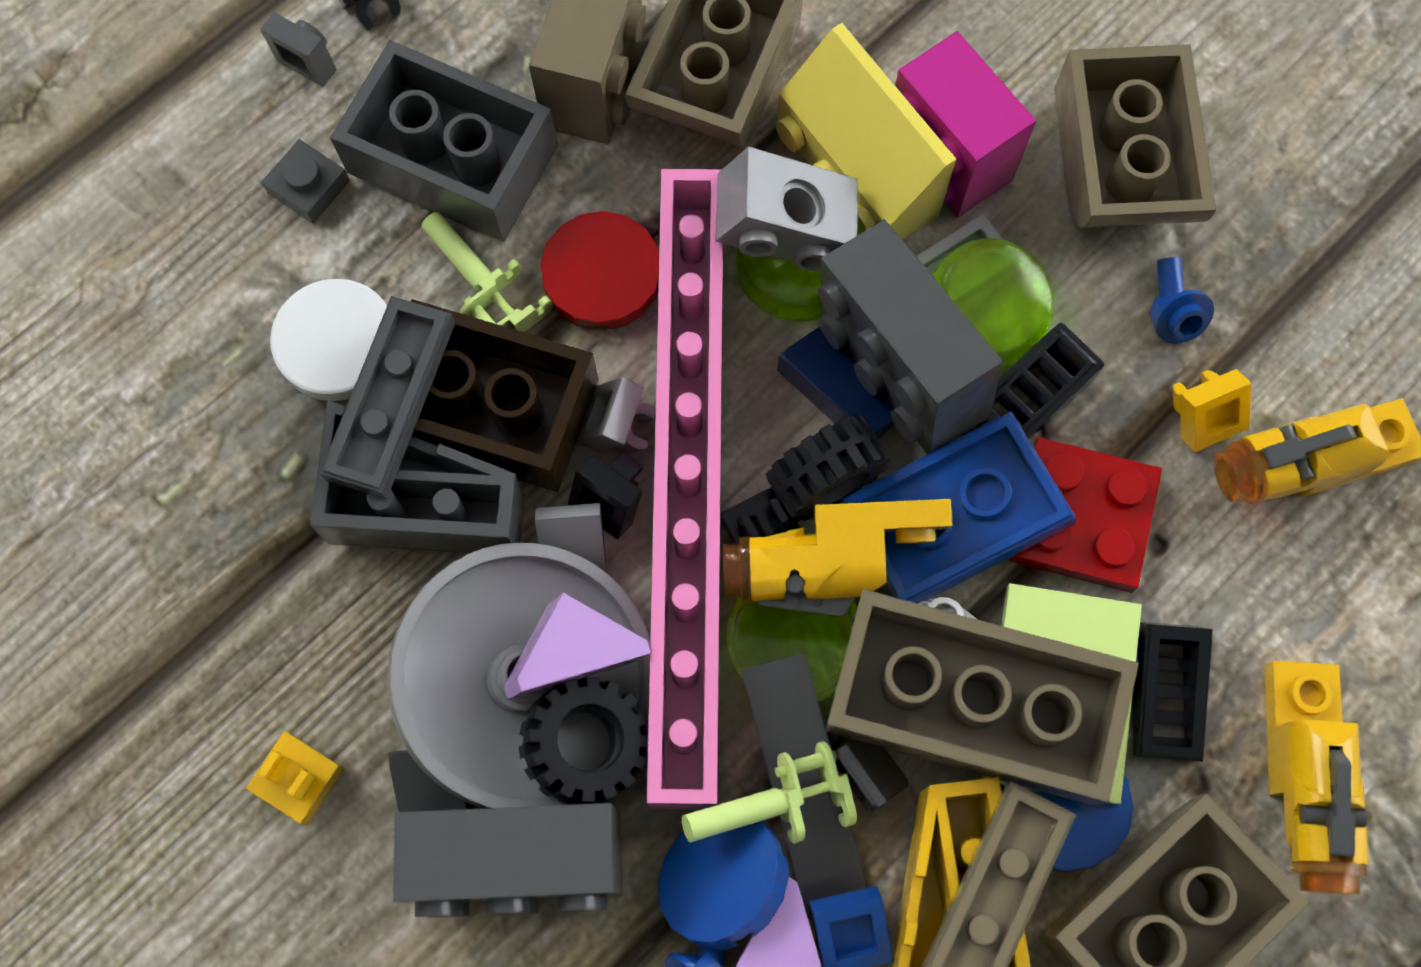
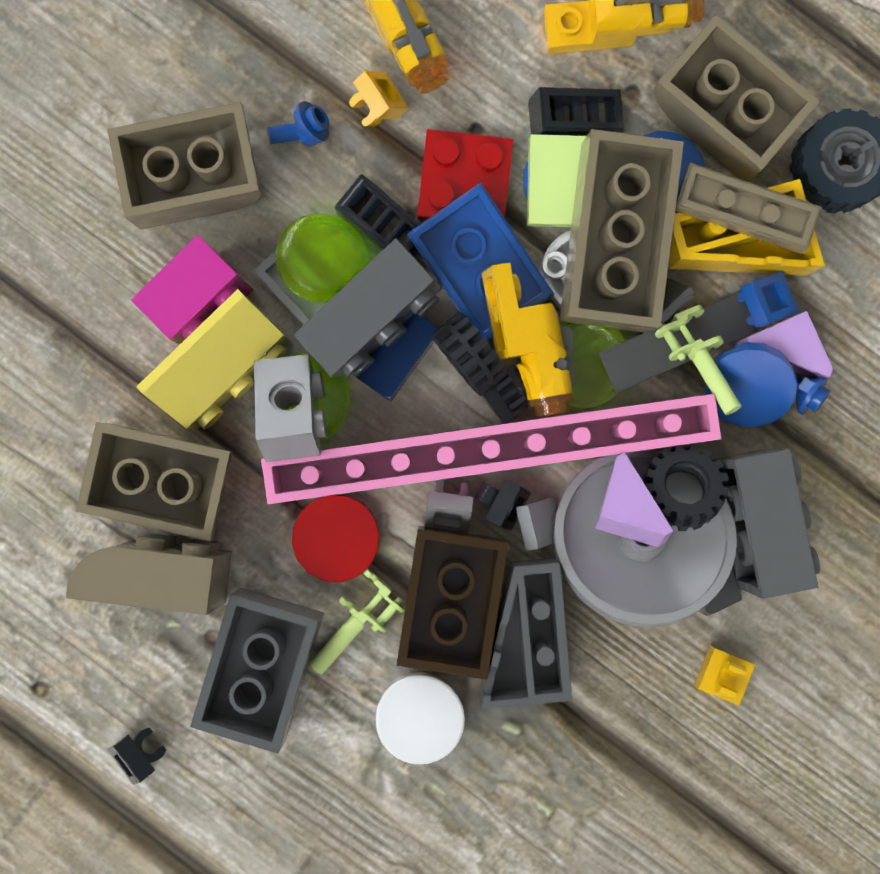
camera: 100 degrees left, 15 degrees up
dark grey plate [260,12,337,87] -> none
dark grey plate [261,139,350,224] -> none
dark grey tile [319,296,456,499] -> none

